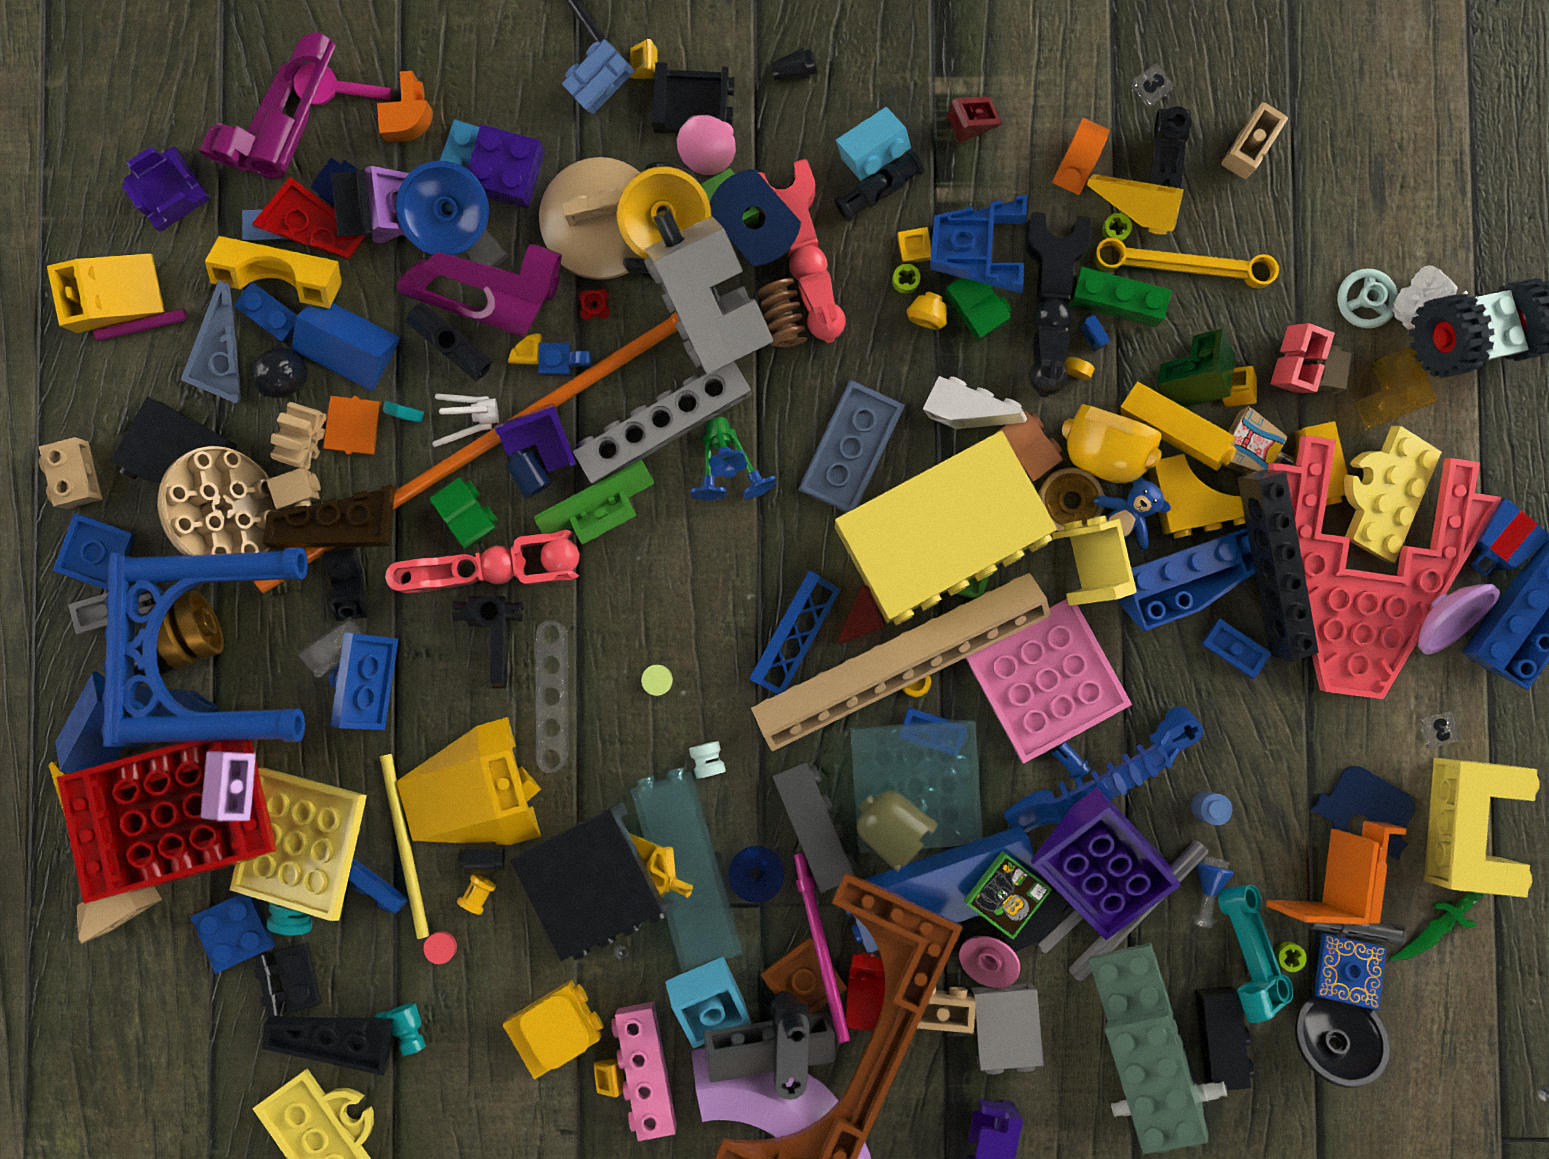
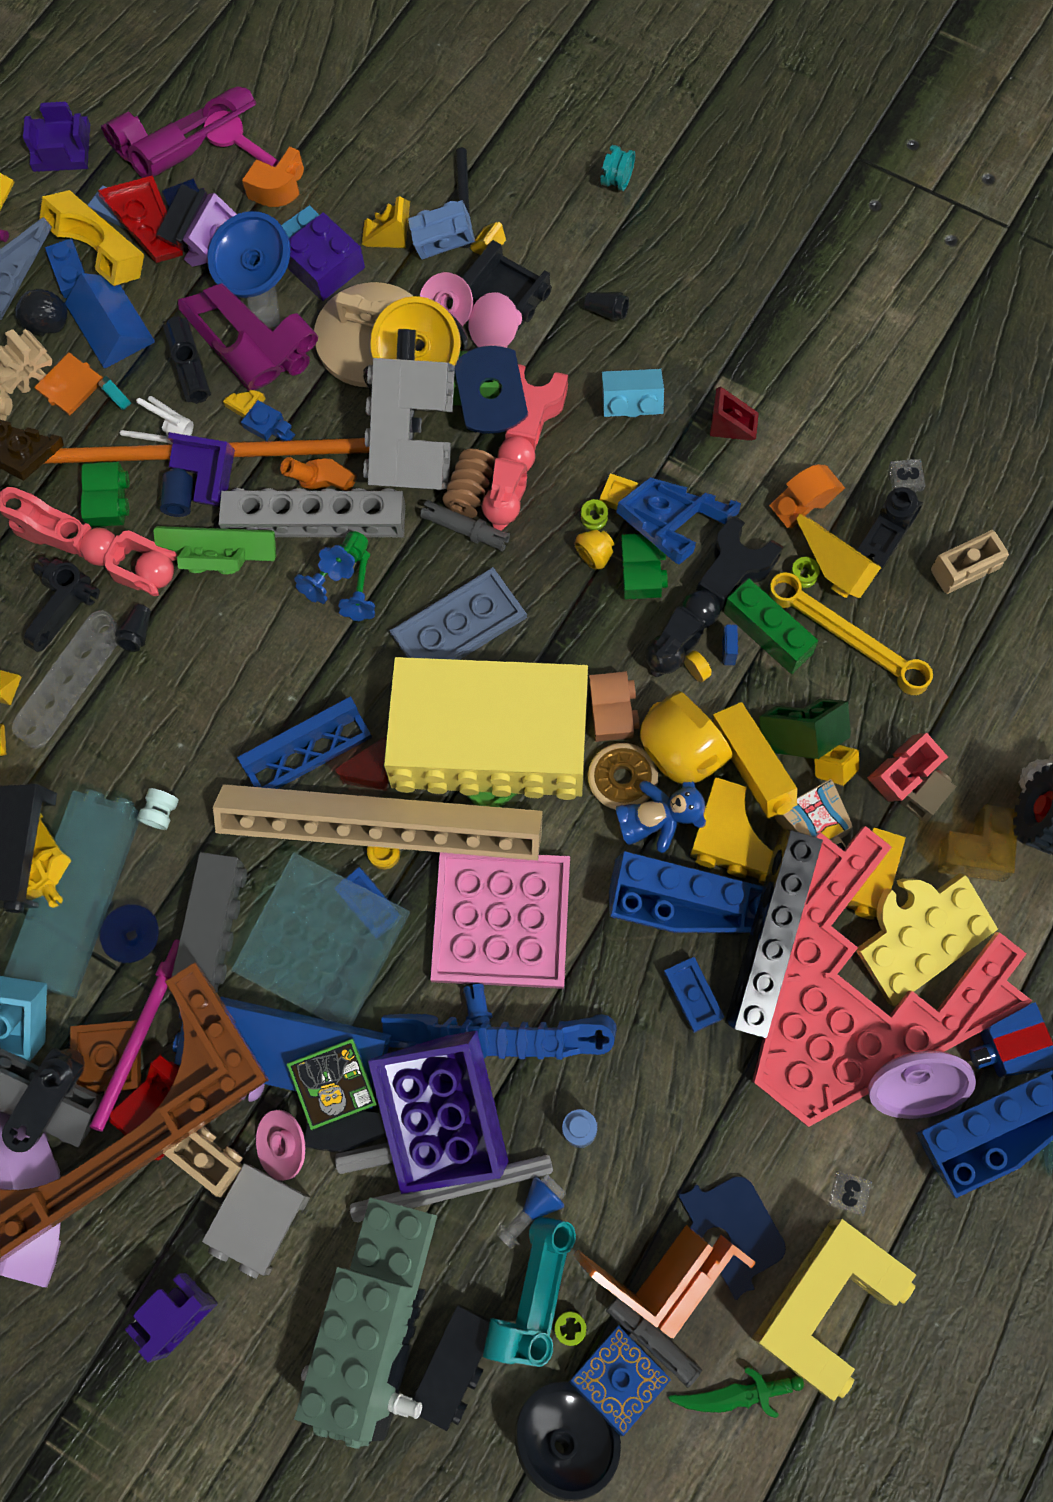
camera: 35 degrees right, 15 degrees down
red plate [579,289,610,320] -> none
yellowish green tile [641,665,673,696] -> none
black piece [834,149,925,223] -> none
olive cylinder [857,790,938,872] -> none
white slope [923,376,1027,429] -> none
light yellow panel [1052,516,1137,606] -> none
light aqua piece [1337,269,1398,329] -> none
none -> black cone [115,604,151,652]
none -> orange arm [280,457,357,491]
none -> yellow slope [362,196,410,248]
none -> bright pink dish [420,272,473,326]
none -> dark grey pin [420,500,510,552]

